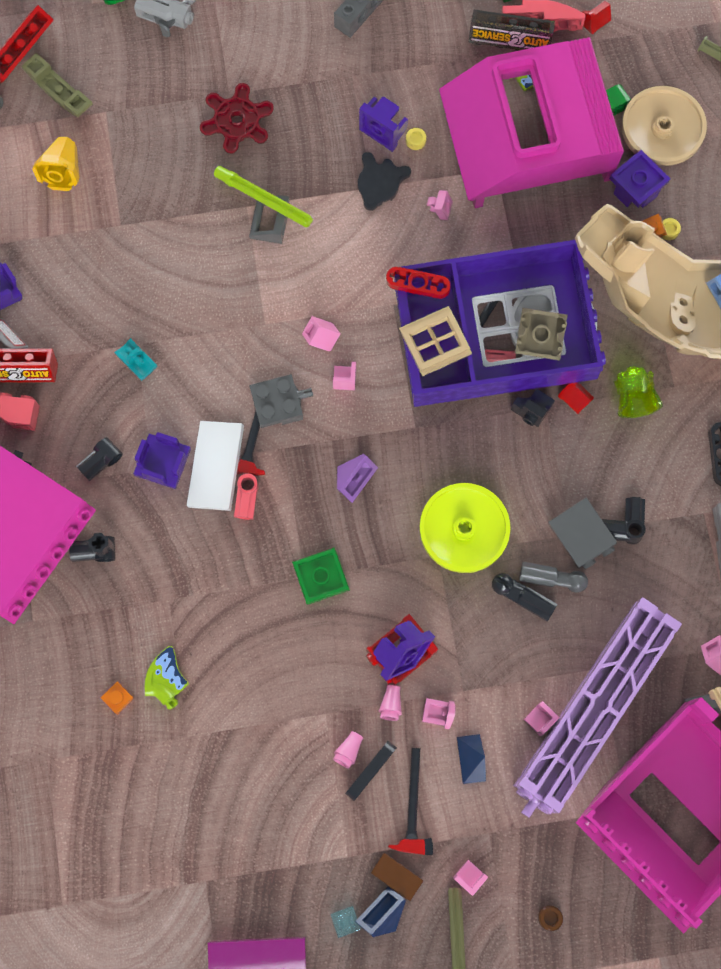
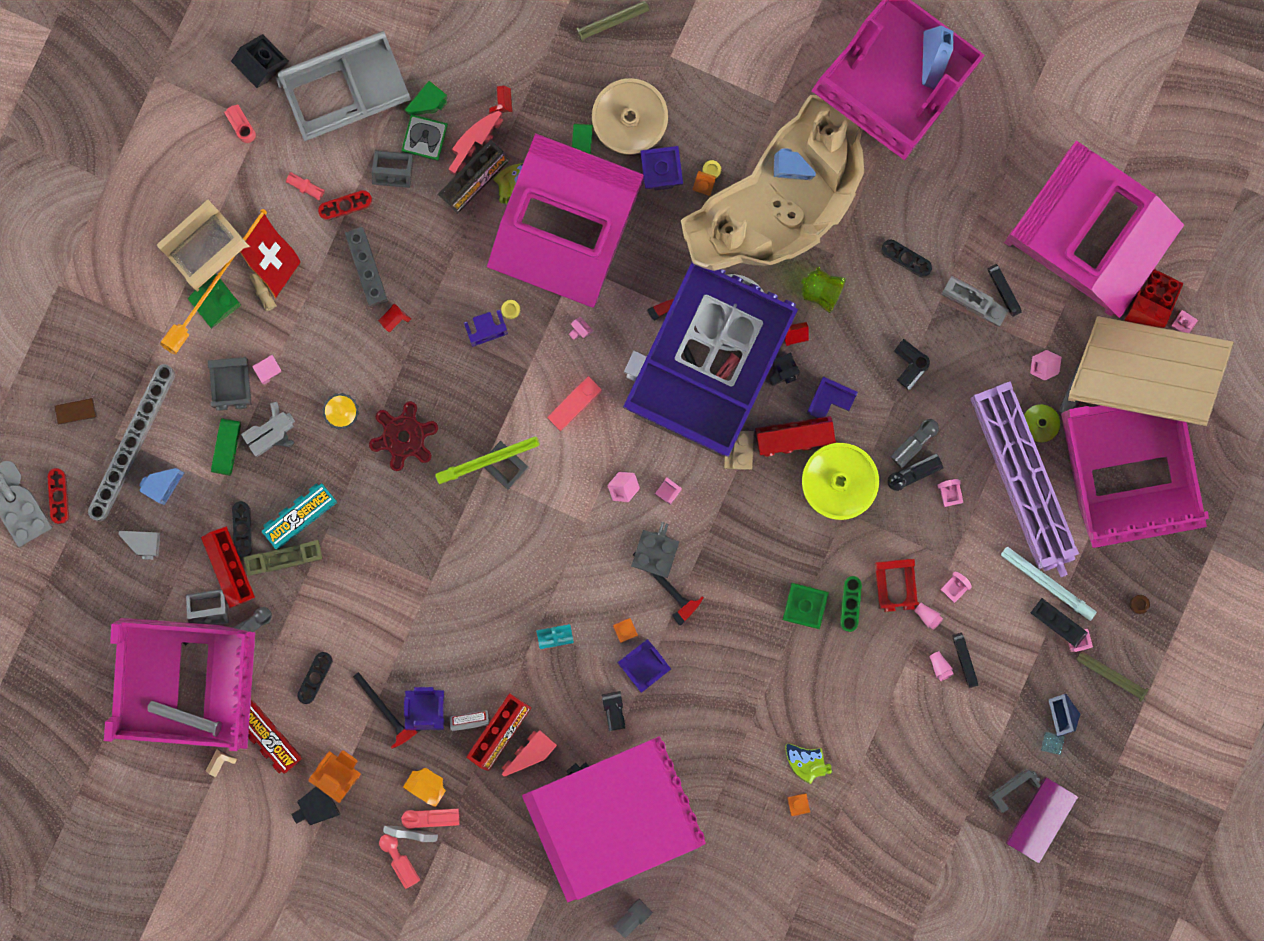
camera: 60 degrees left, 10 degrees up
yellow cone [32,137,79,191] -> none
black piece [69,533,115,562] -> none
white tile [187,421,244,511] -> none
coral piece [234,473,259,520] -> none
medium lavender slope [337,454,378,503] -> none
black tile [358,152,411,211] -> none
reddish brown tile [371,853,423,901] -> none
dark purple panel [373,621,435,681] -> none
red beam [386,267,450,299] -> none
black piece [388,748,433,855] -> none
tan piece [399,306,472,376] -> none
dark blue slope [457,734,486,784] -> none
dark tan slope [515,308,568,360] -> none
bright pink panel [523,701,560,736] -> none
dark grey panel [548,498,617,570] -> none
none -> black beam [232,501,252,557]
none -> brick [262,483,337,550]
none -> yellow piece [322,393,359,430]
none -> red tile [378,304,412,333]
none -> coral slope [547,376,602,431]
none -> orange plate [613,618,638,643]
none -> tan plate [724,431,754,470]
none -> red brick [755,416,836,457]
none -> dark purple panel [806,377,858,418]
none -> green beam [840,576,862,632]
none -> bright pink tile [937,479,963,507]
none -> dark grey panel [987,769,1040,813]
none -> light aqua axle [1001,547,1097,621]
none -> lime dish [1024,404,1060,443]
none -> black plate [1030,598,1088,648]

